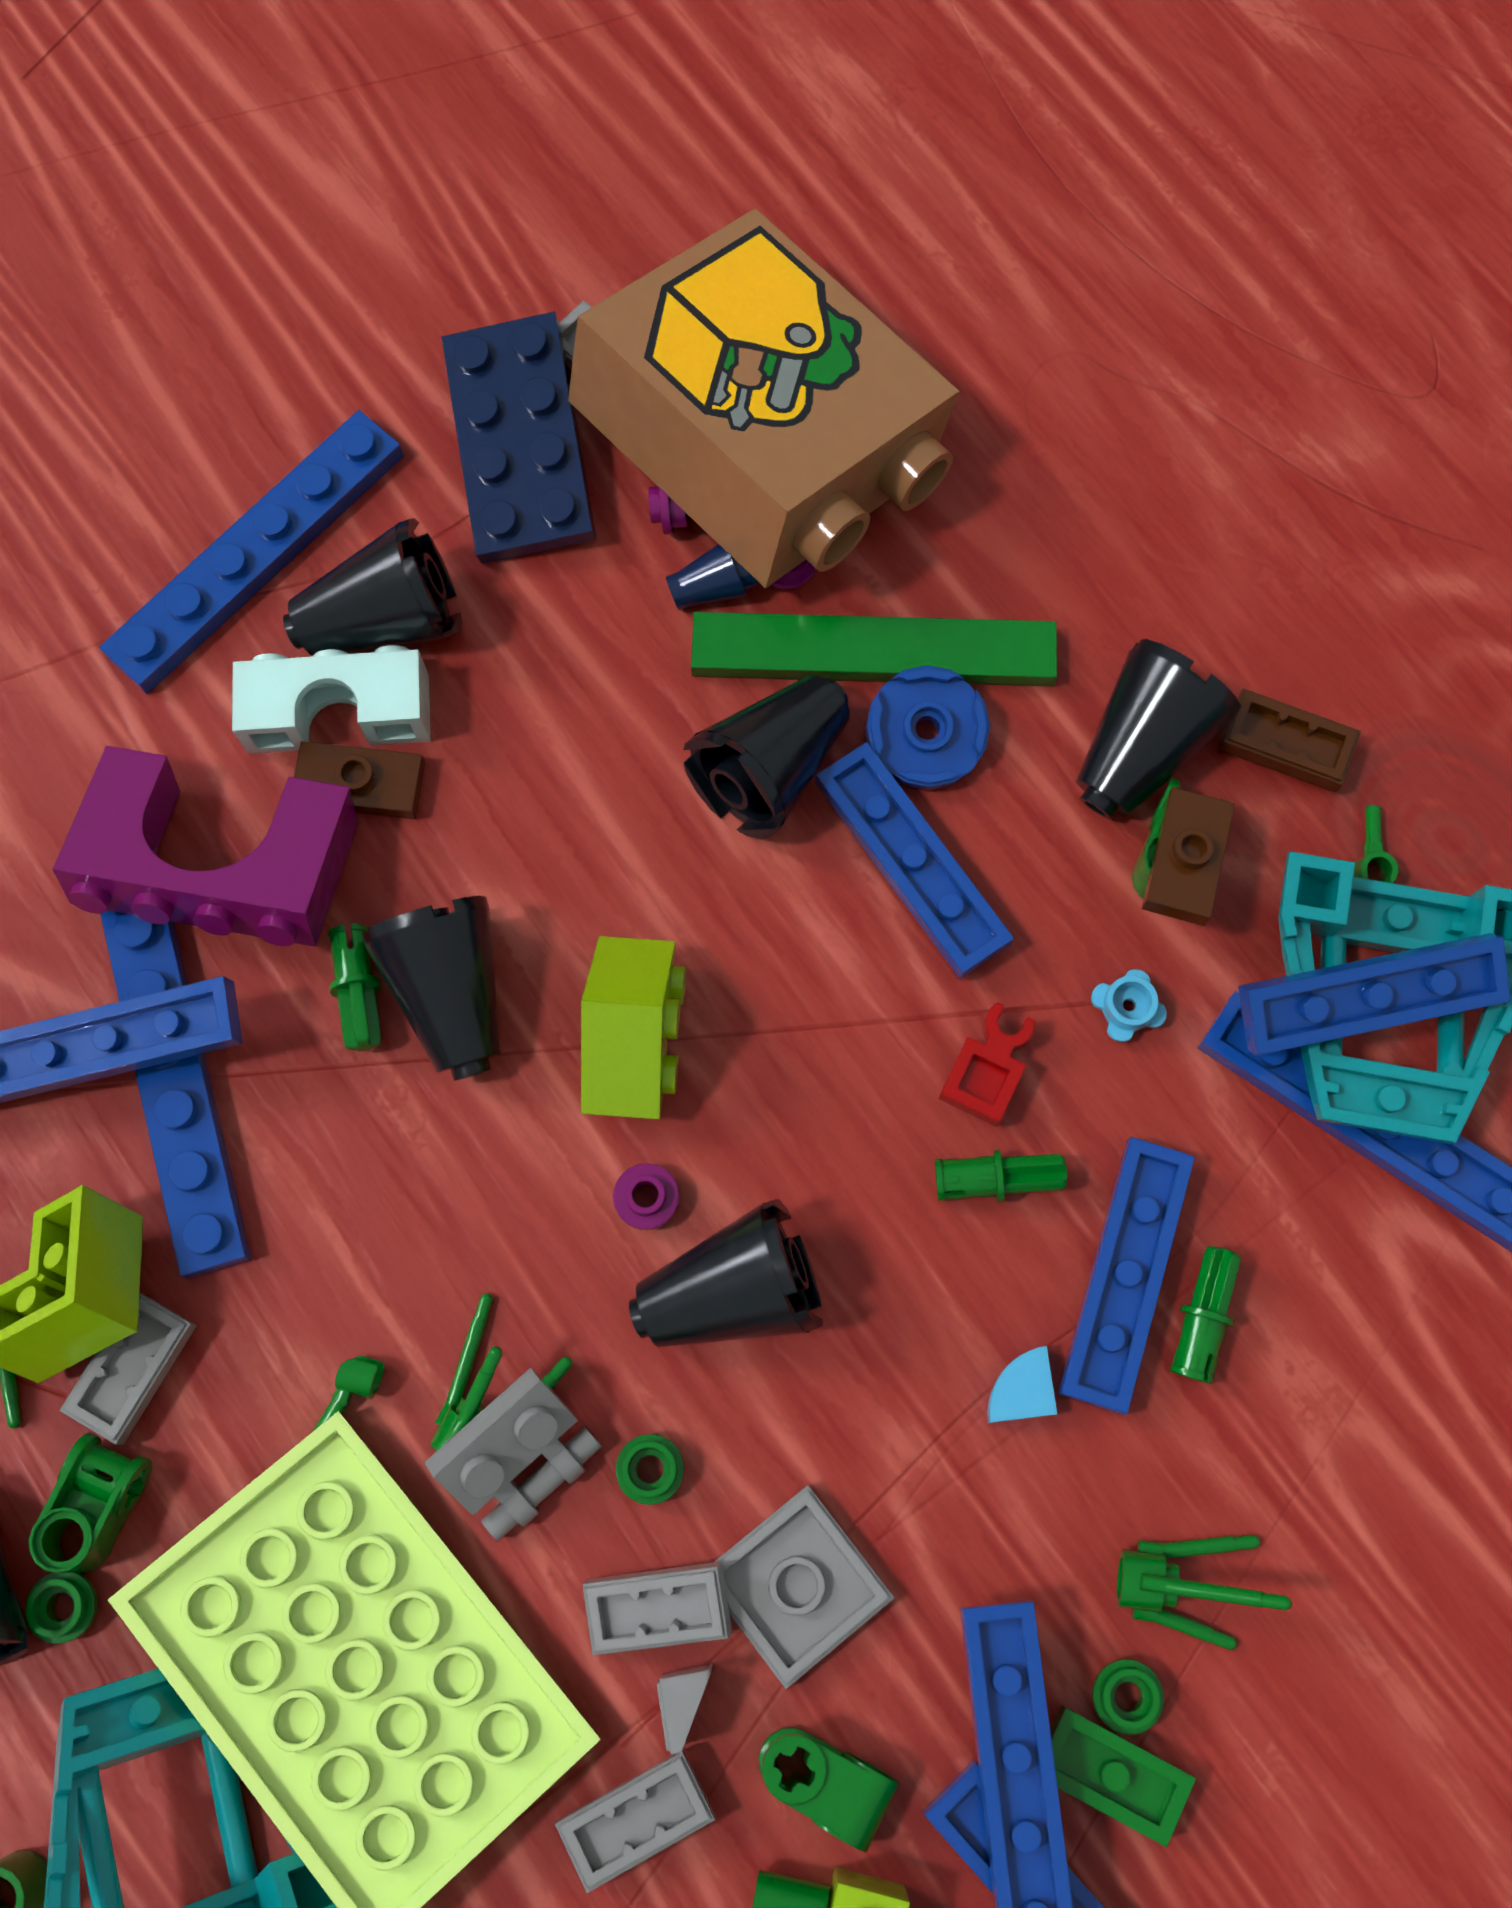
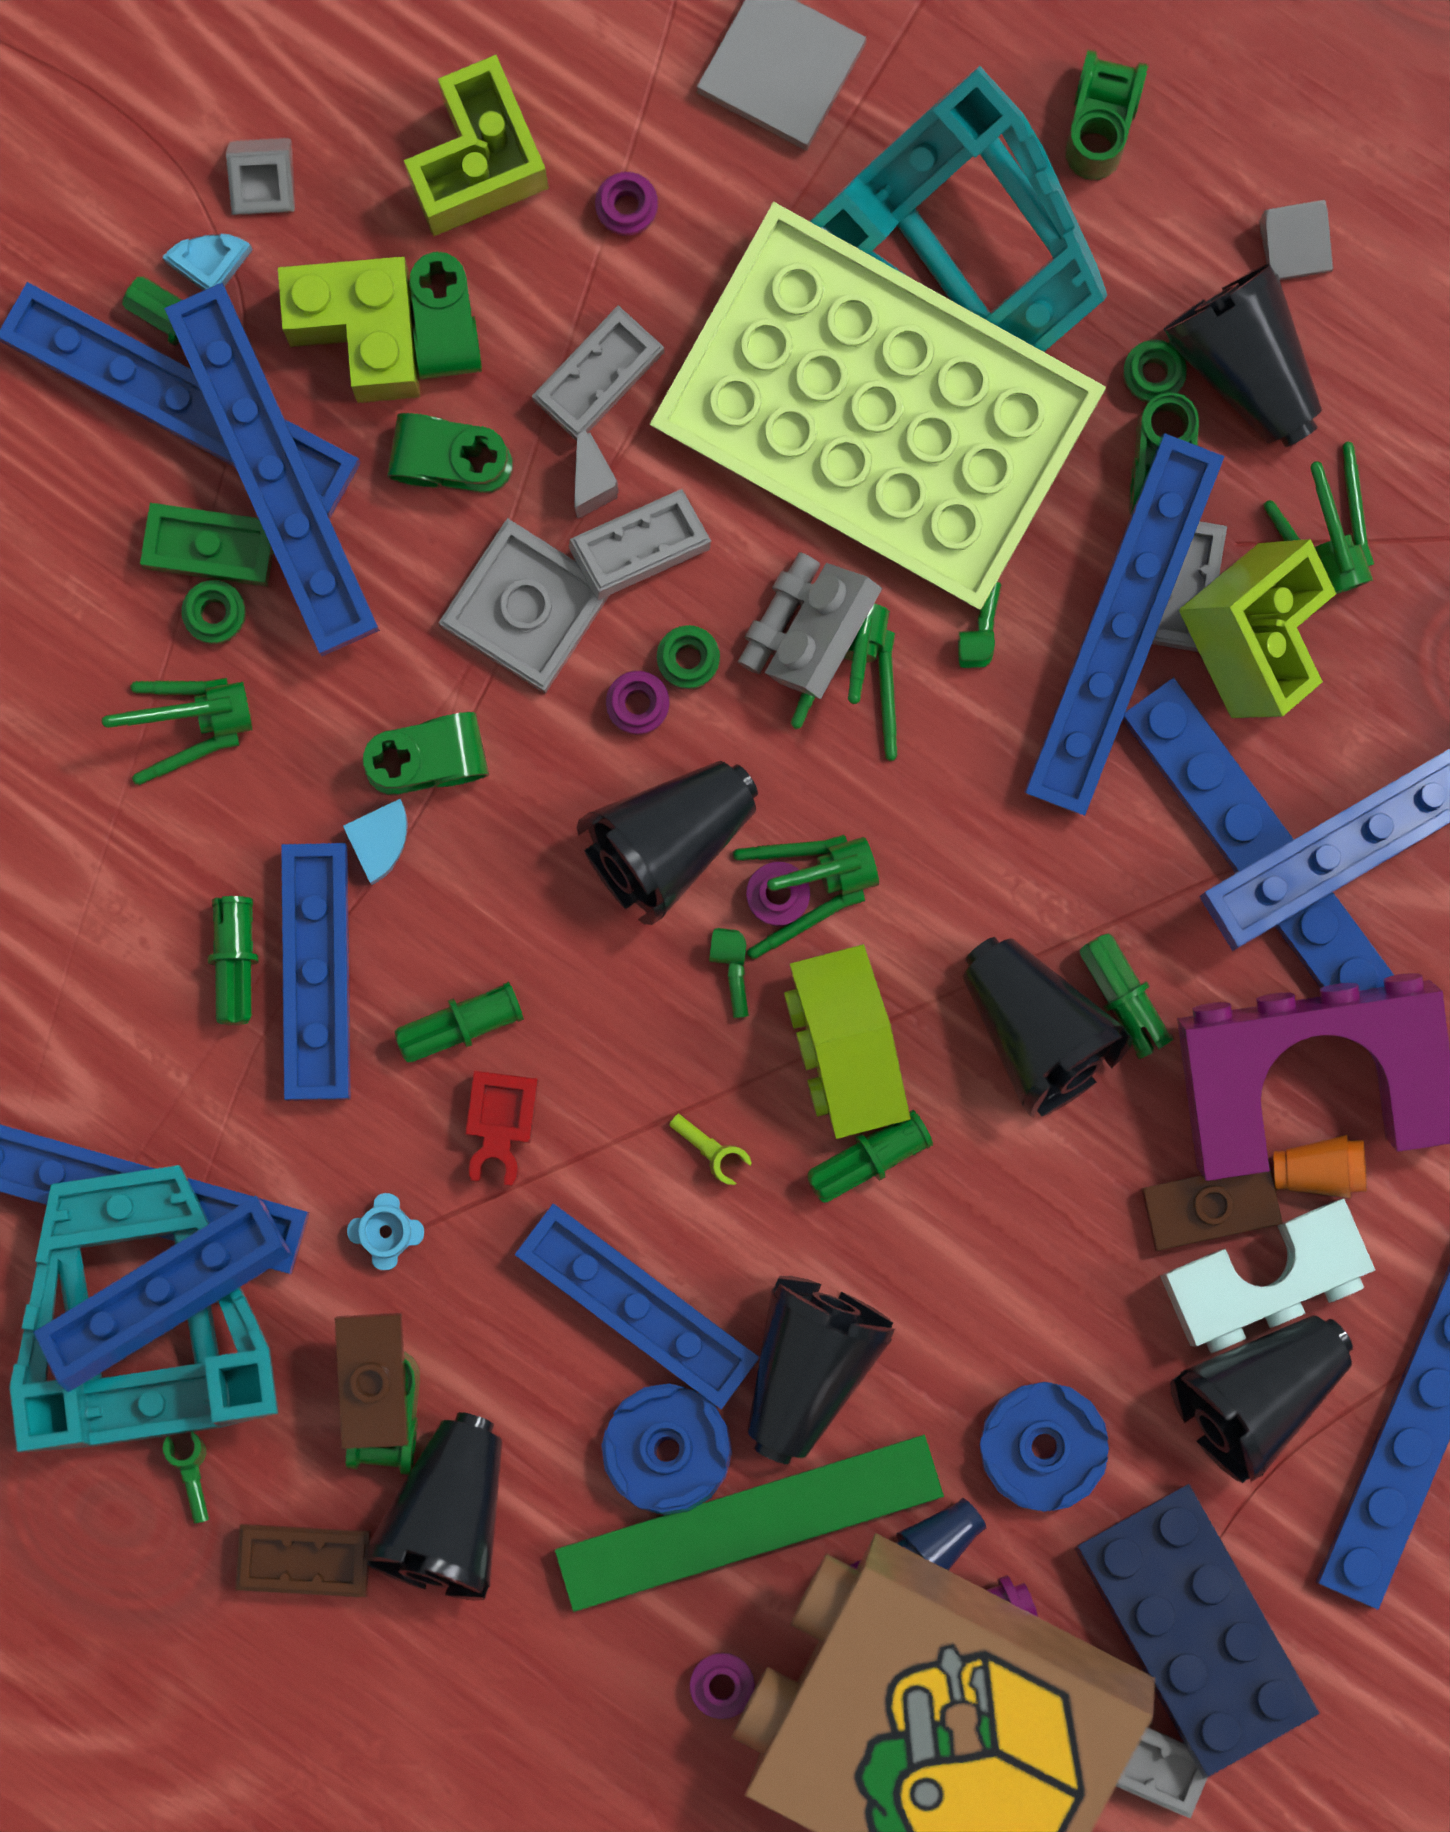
camera: 160 degrees right, 10 degrees up
none -> green piece [363,712,489,795]
none -> magenta plate [606,671,670,735]
none -> lime hand [669,1113,751,1185]
none -> magenta plate [690,1653,755,1719]
none -> green hand [709,928,749,1018]
none -> green plant [733,835,879,959]
none -> green axle [808,1110,933,1202]
none -> blue plate [979,1382,1109,1512]
none -> blue plate [1024,433,1225,816]
none -> orange cone [1274,1135,1367,1199]

